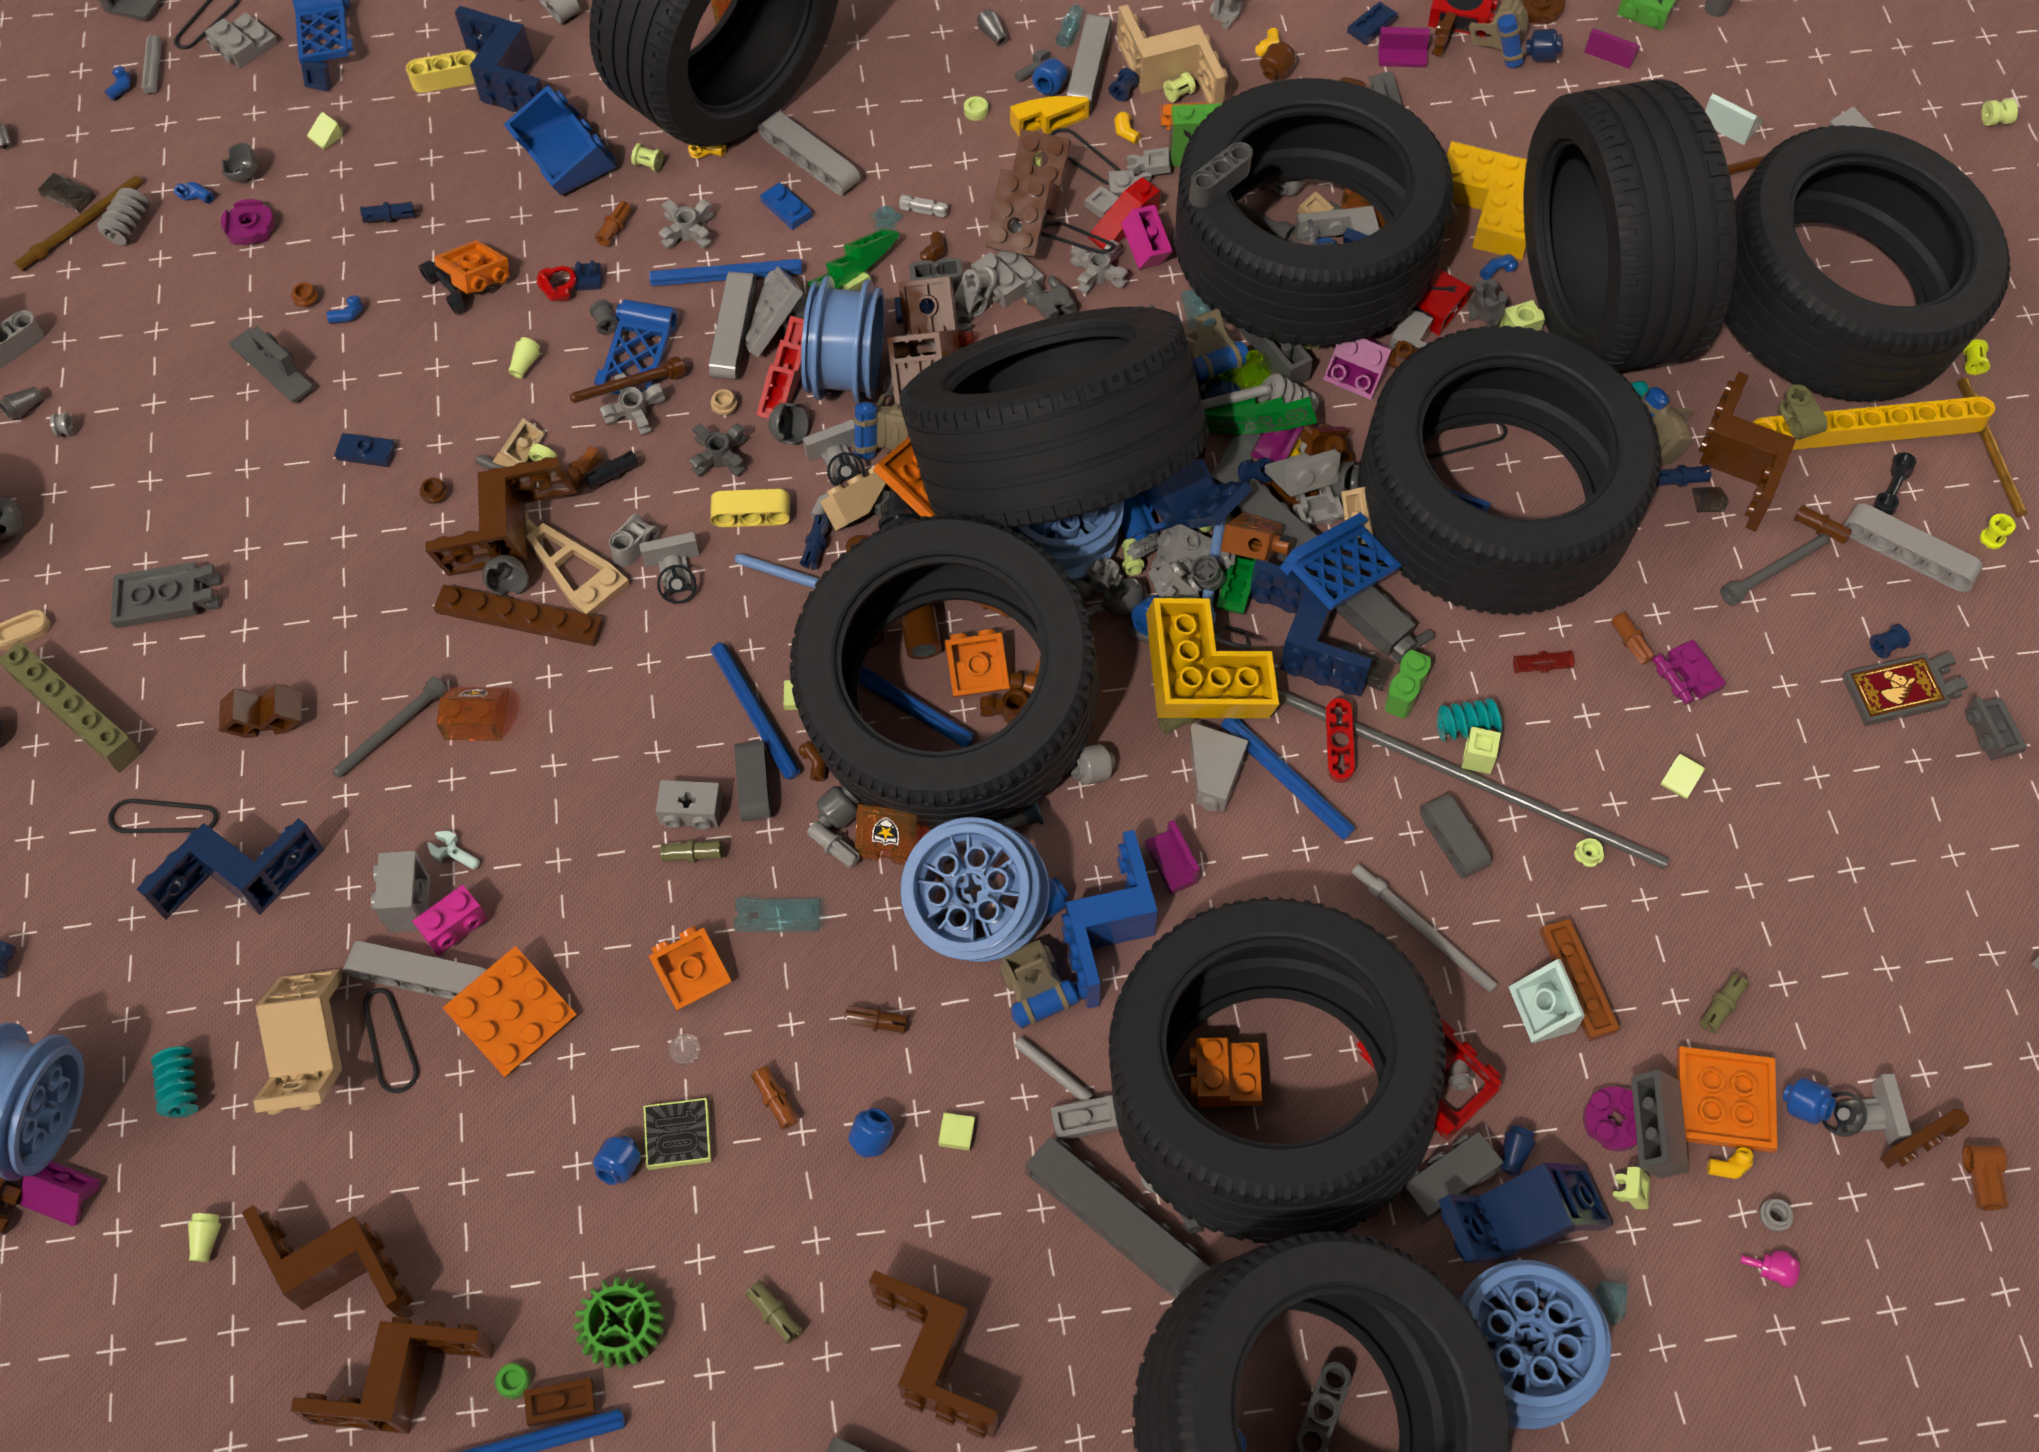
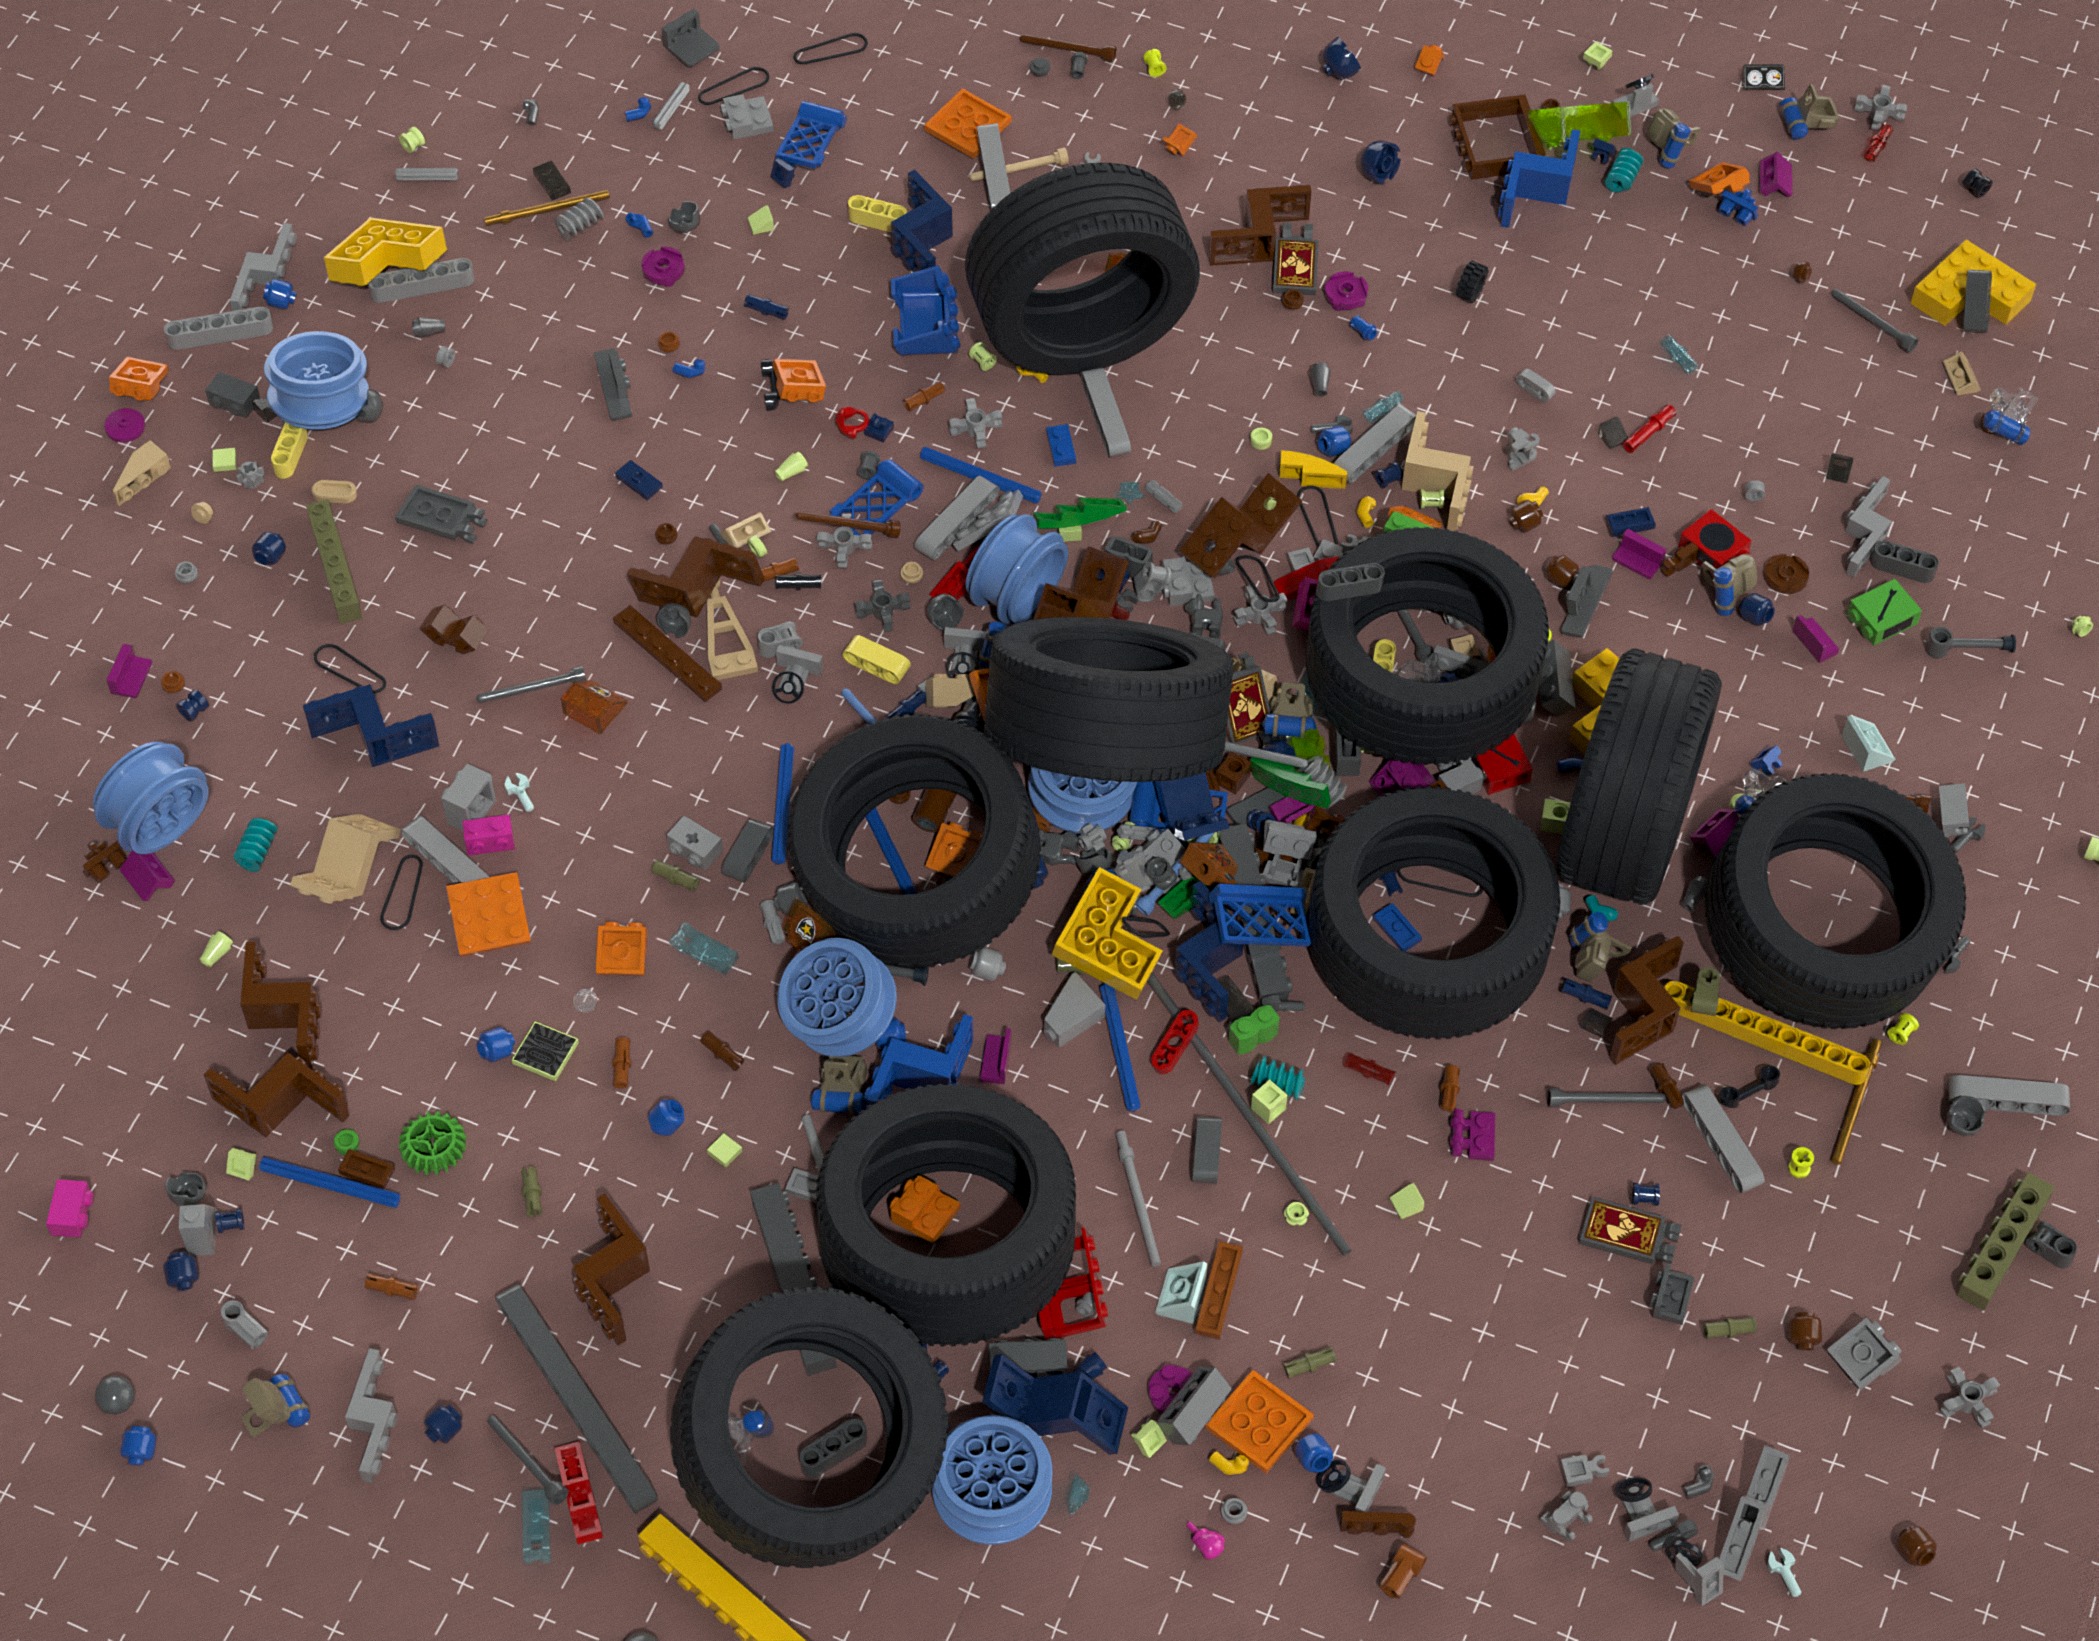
camera: 30 degrees right, 5 degrees down
dark grey animal [1468,279,1507,327] -> none

